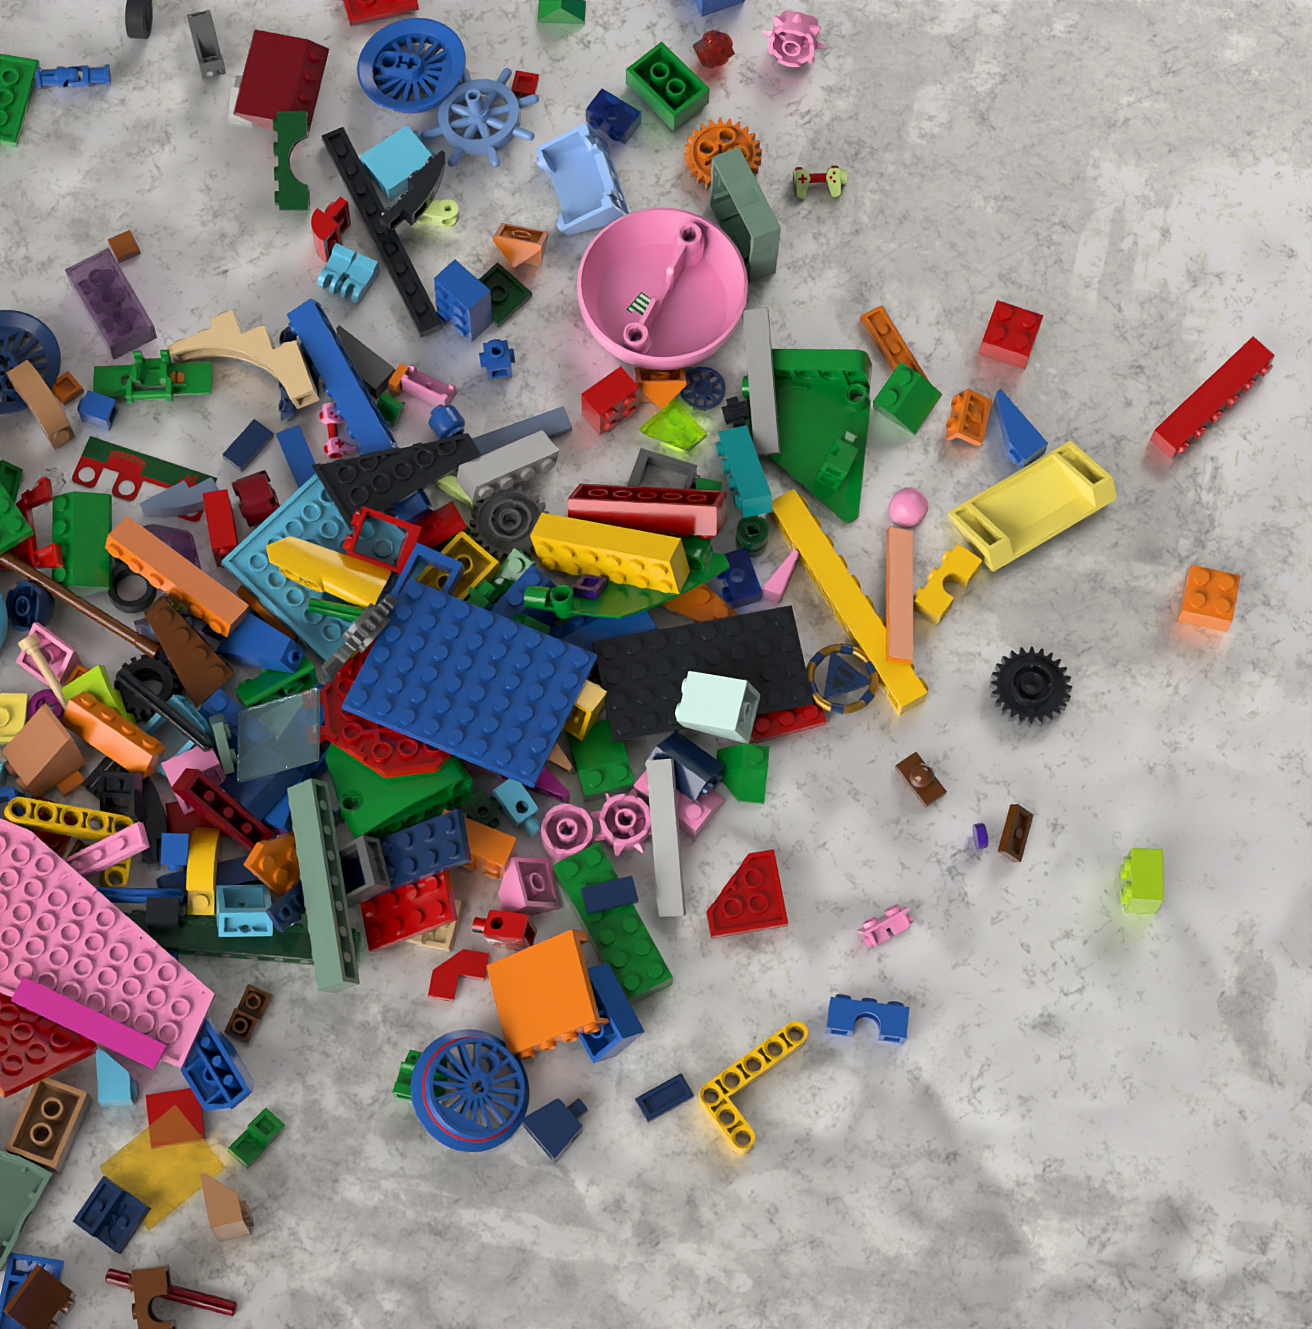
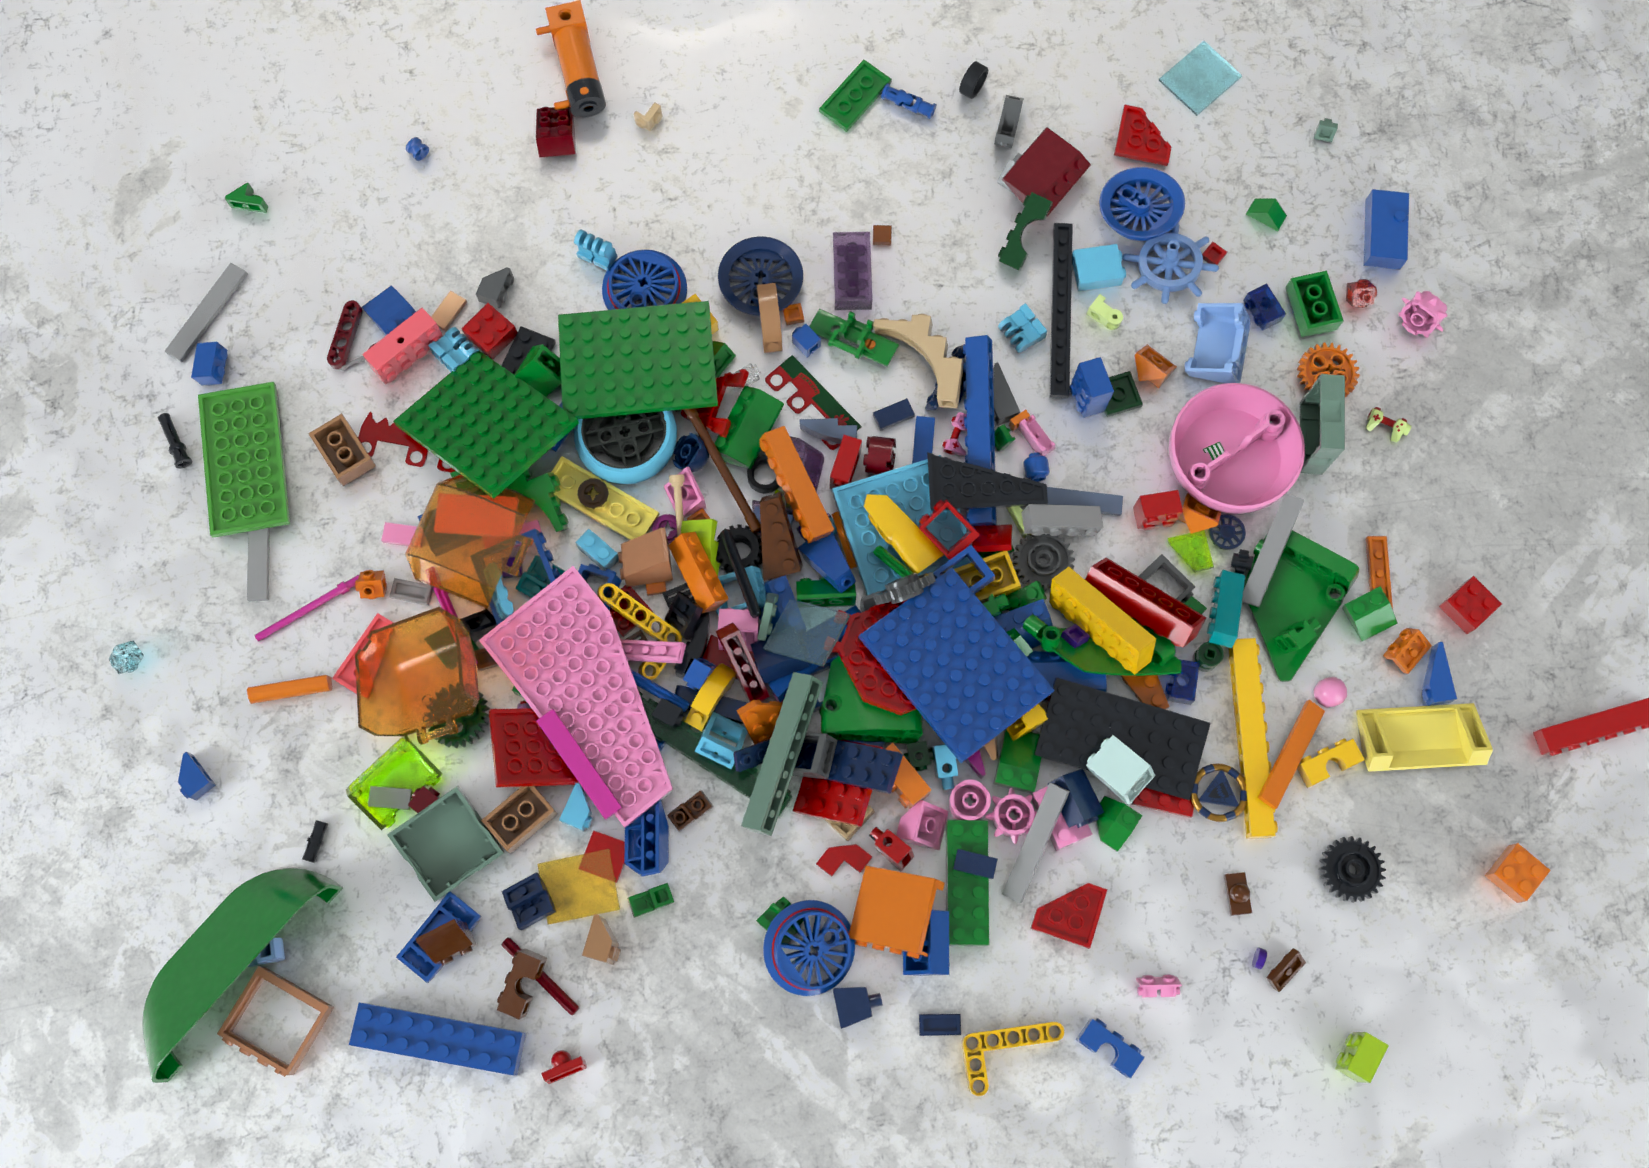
camera: 30 degrees right, 5 degrees up
red brick [311,196,351,263] -> none
black slope [380,150,446,235] -> none
blue brick [479,339,515,380] -> none
bright pink slope [762,550,799,604] -> none

